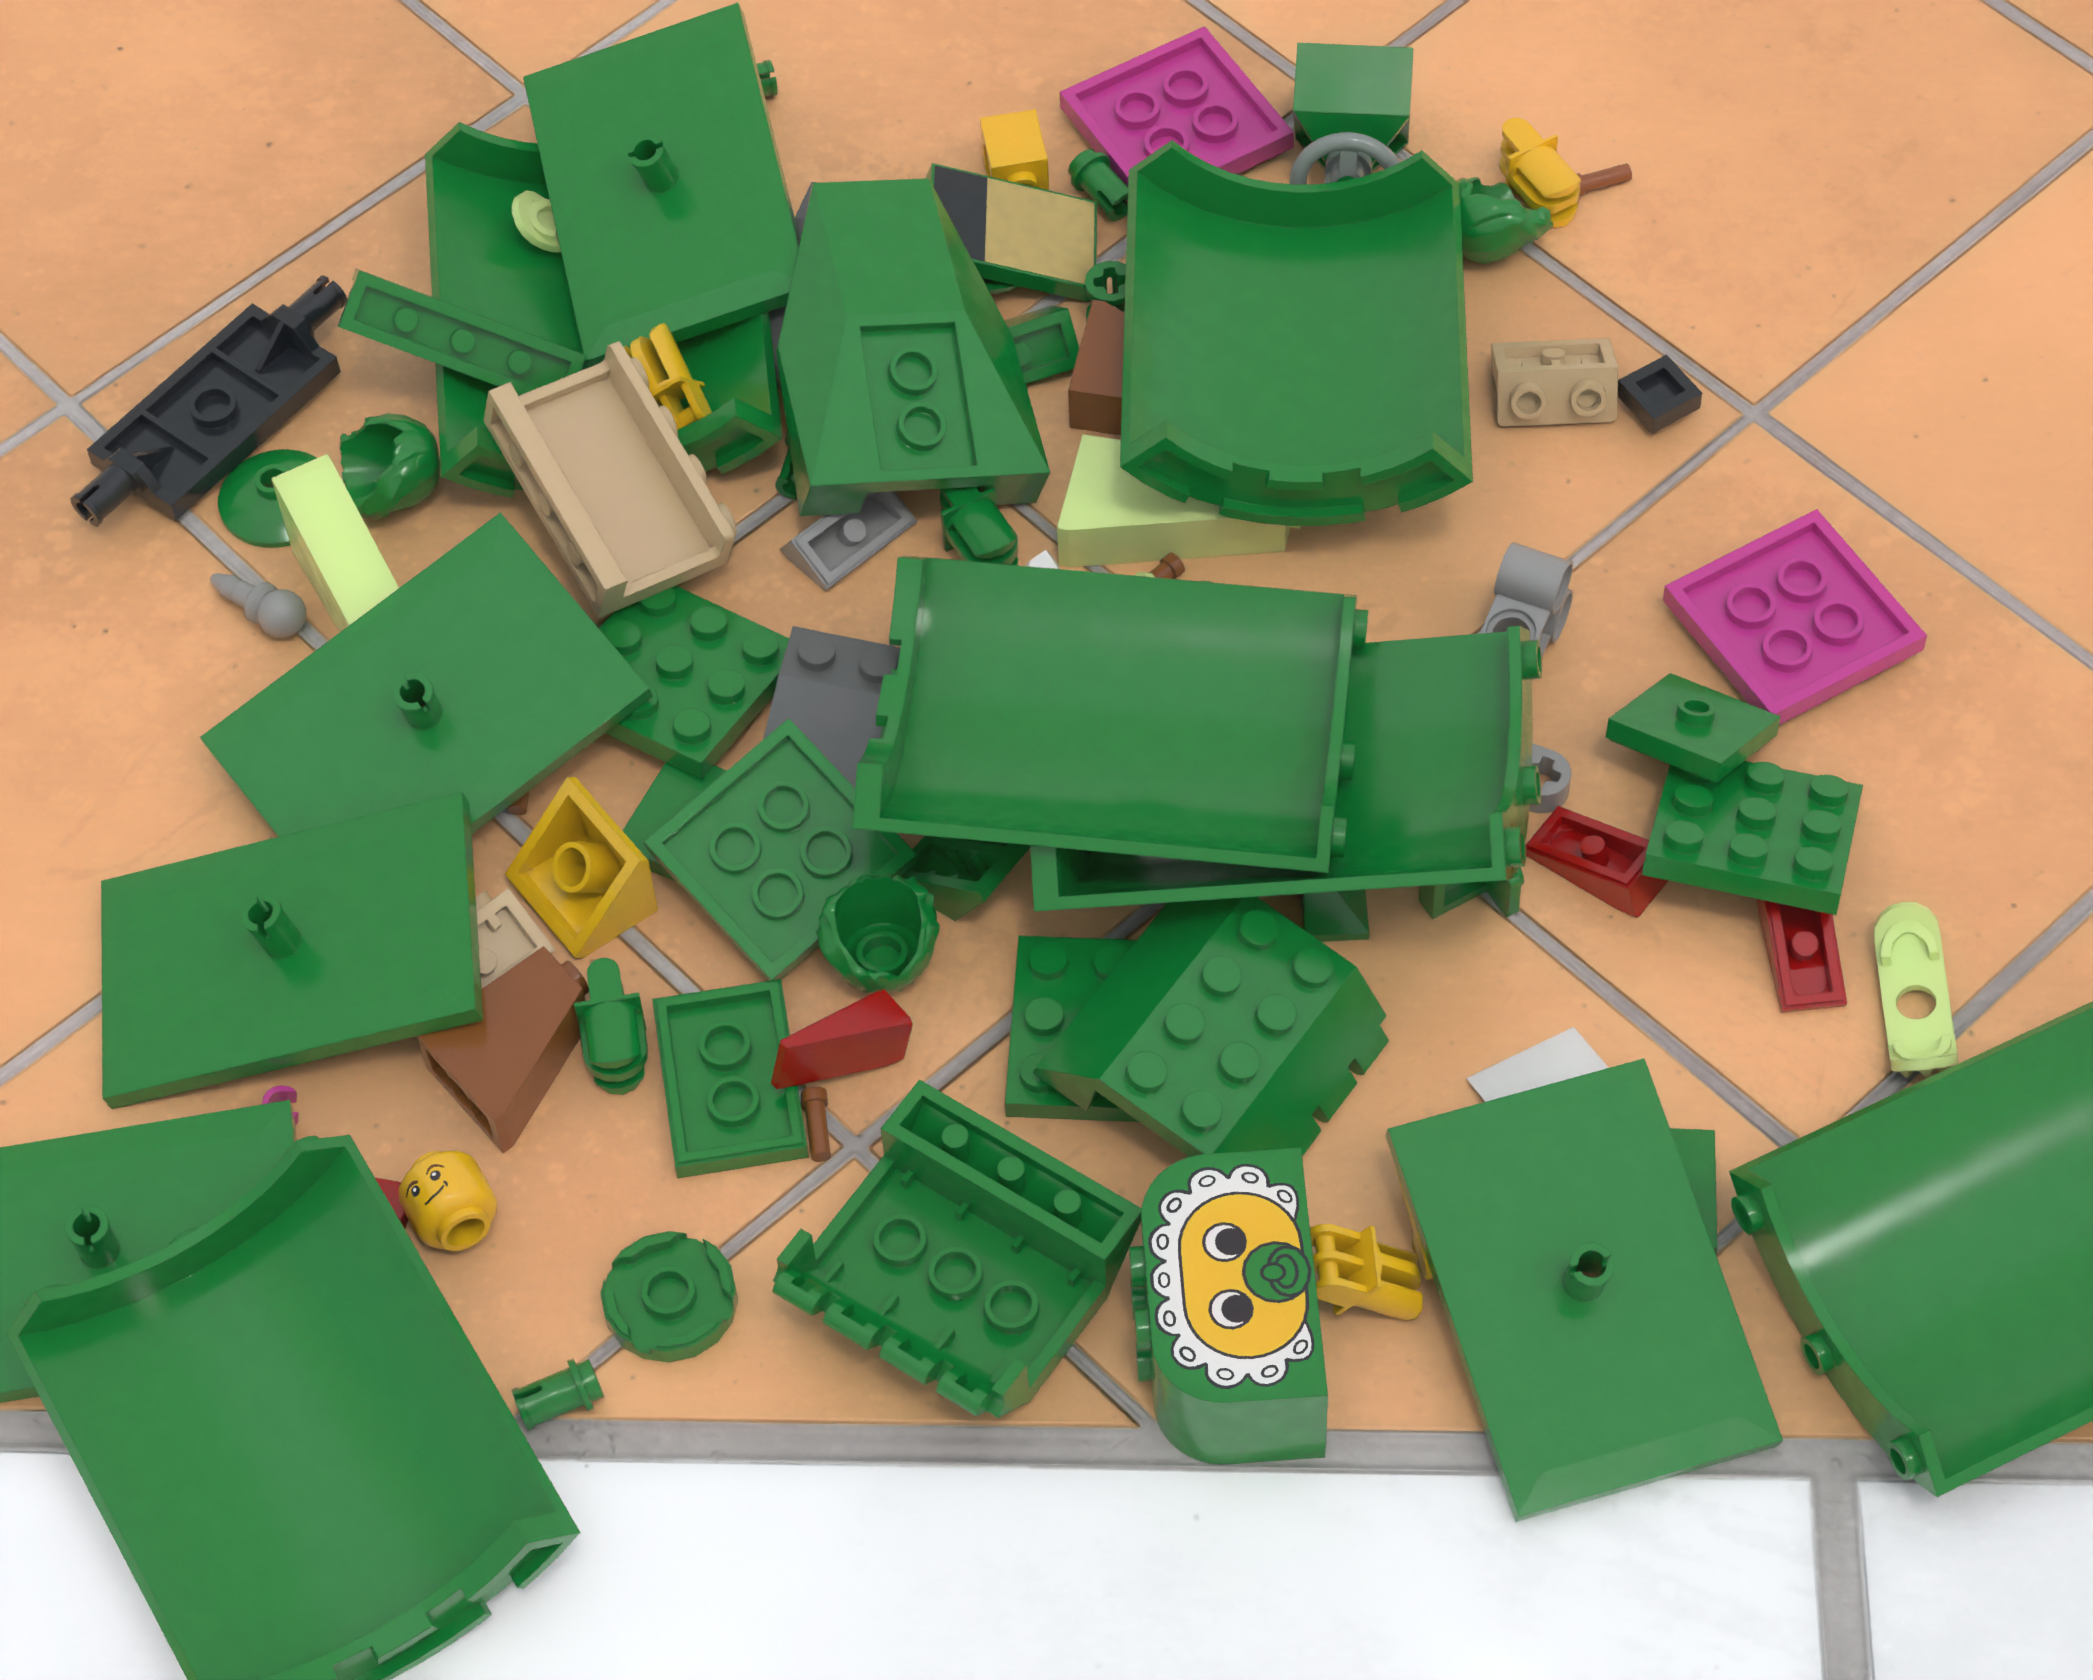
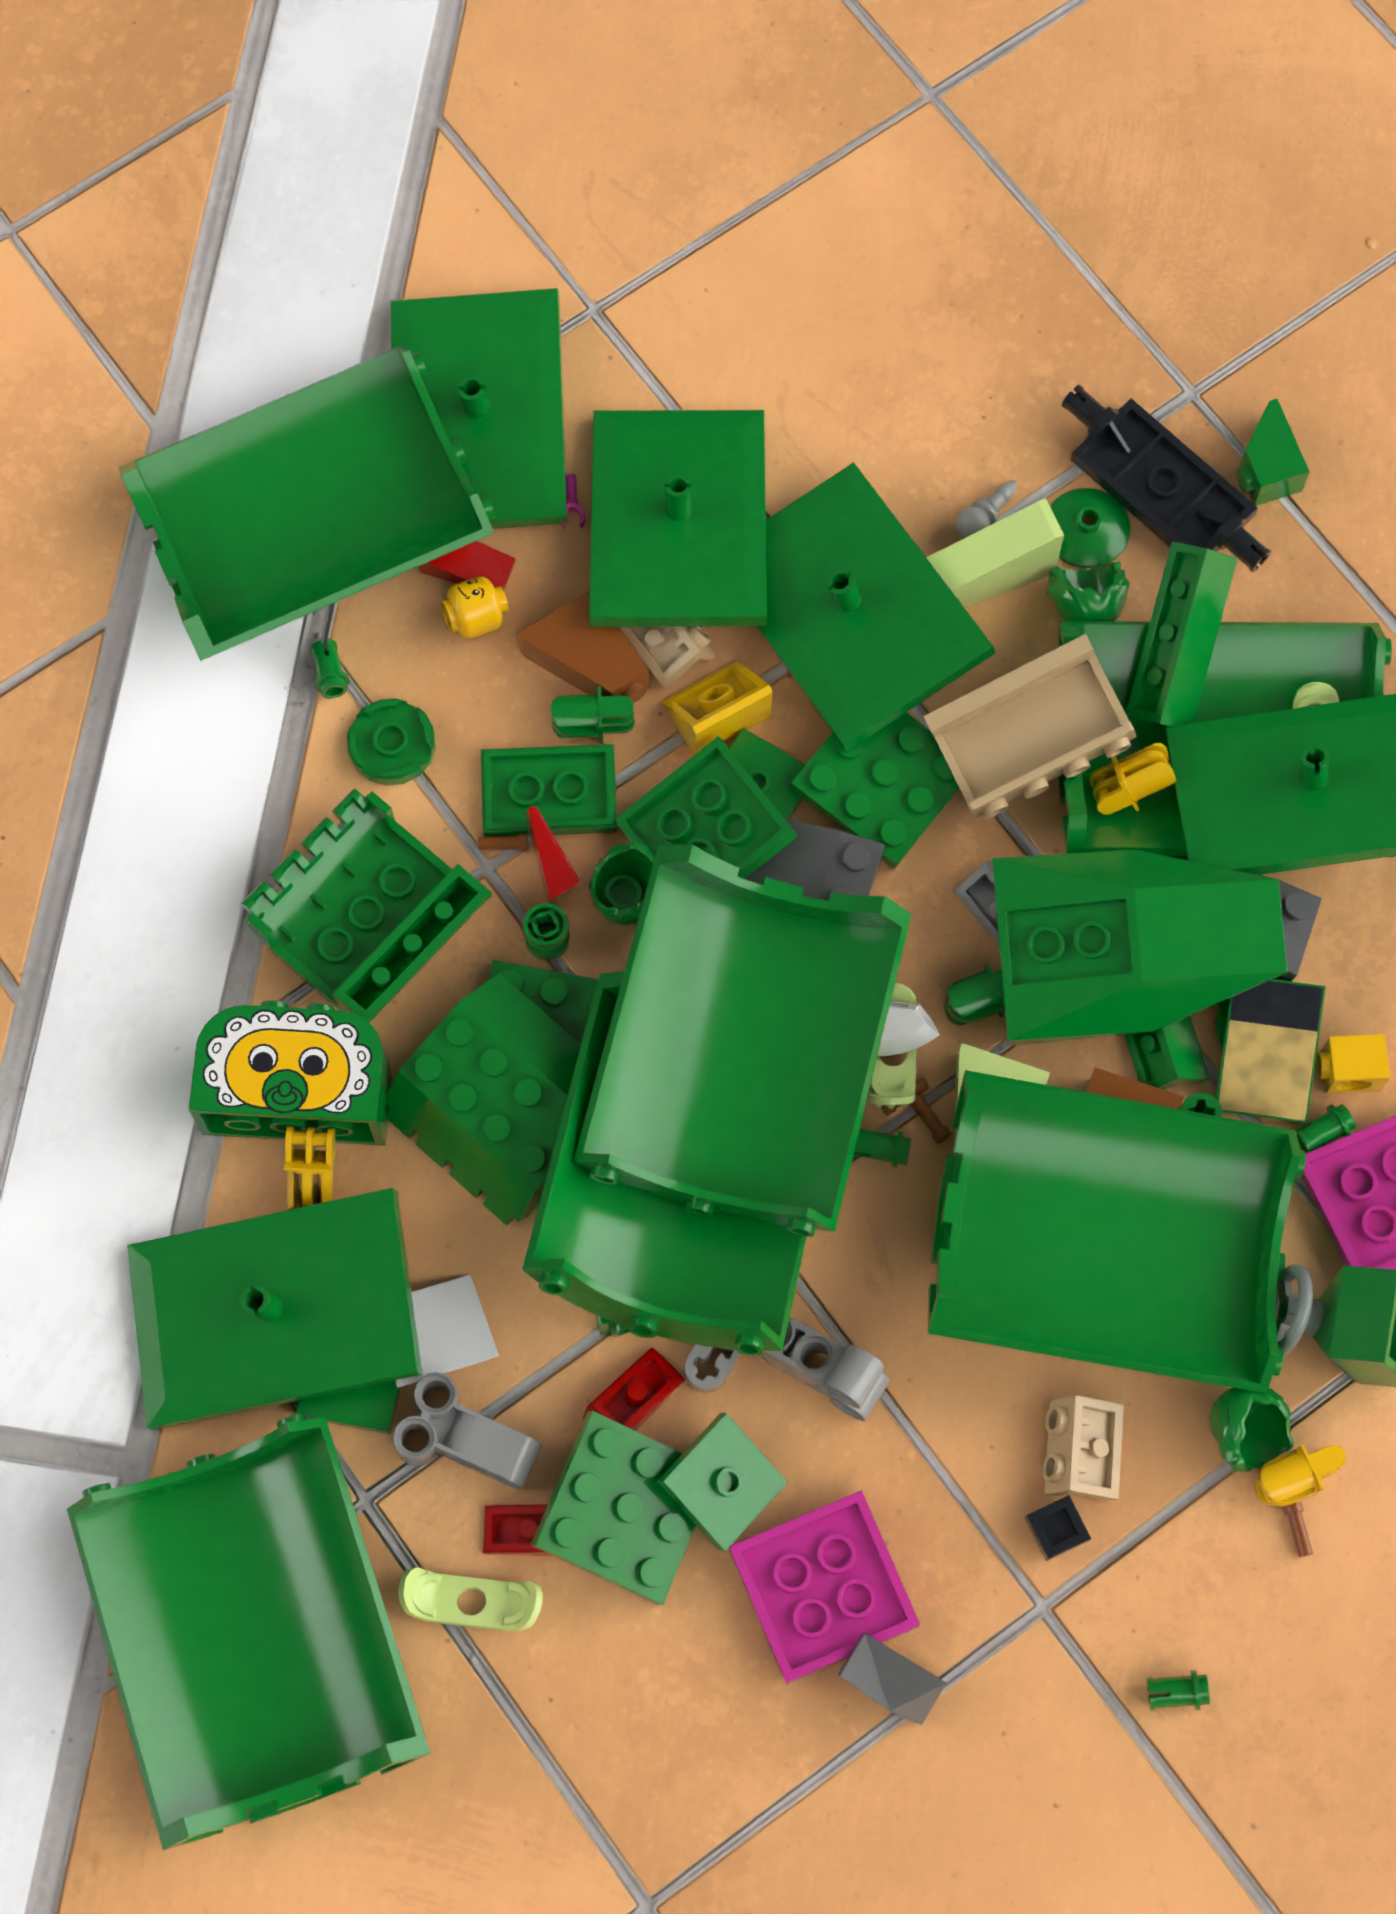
camera: 95 degrees right, 15 degrees up
none -> light grey piece [393,1372,542,1490]
none -> green wheel [523,903,570,960]
none -> dark grey slope [838,1632,947,1725]
none -> green pin [1147,1670,1210,1710]
none -> green slope [1237,399,1310,506]

